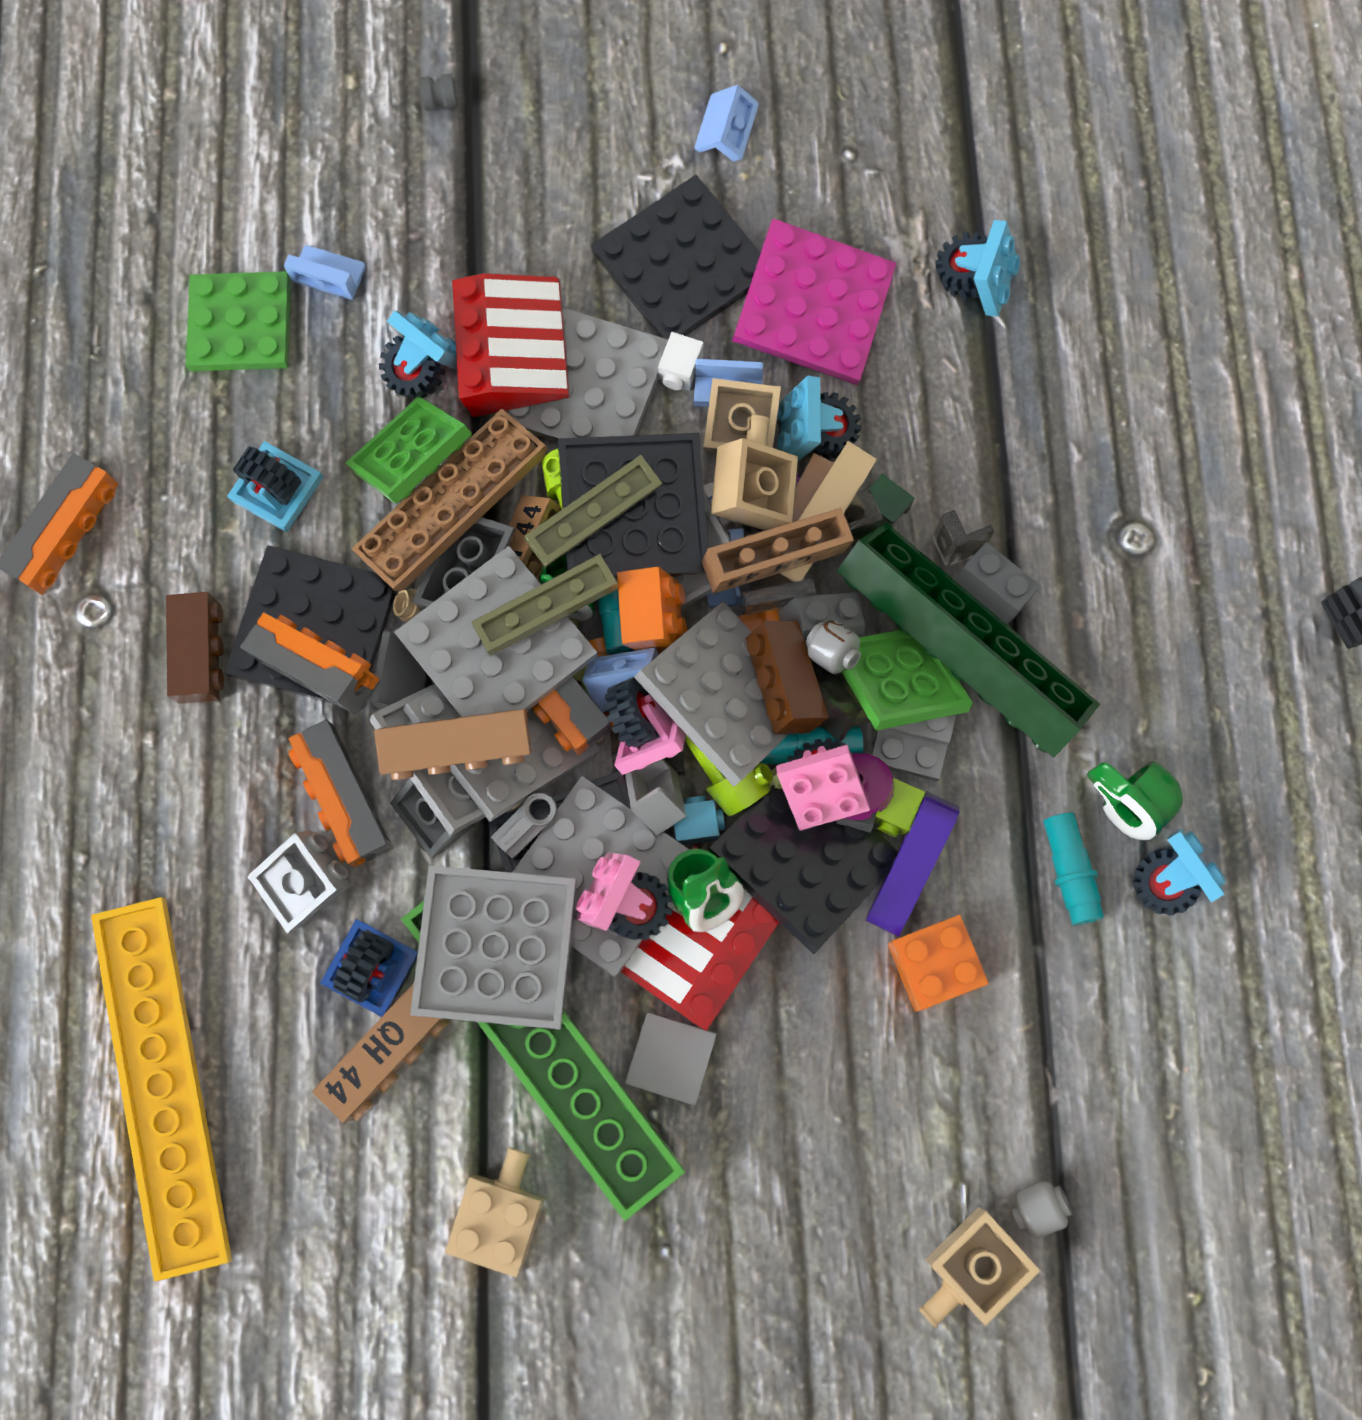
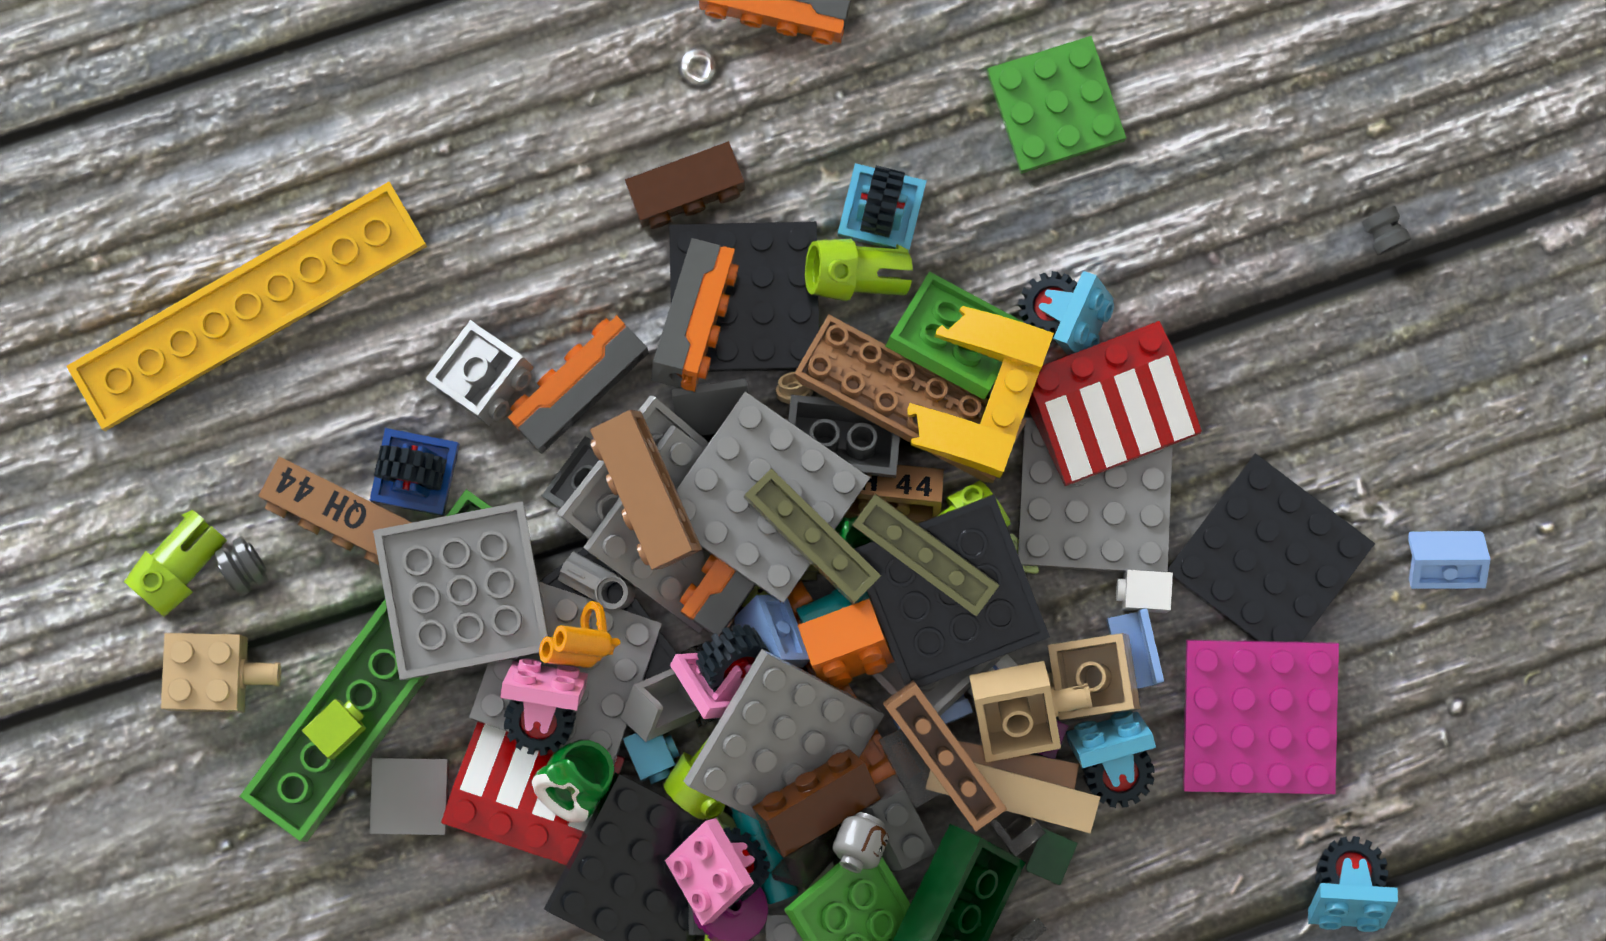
camera: 70 degrees right, 5 degrees up
light blue panel [284,245,366,300] -> none
none -> lime piece [124,510,227,617]
none -> dark grey wheel [215,536,268,596]
none -> lime brick [301,698,366,760]
none -> light orange piece [539,601,621,668]
none -> lime piece [805,238,913,301]
none -> yellow wedge [907,306,1054,478]

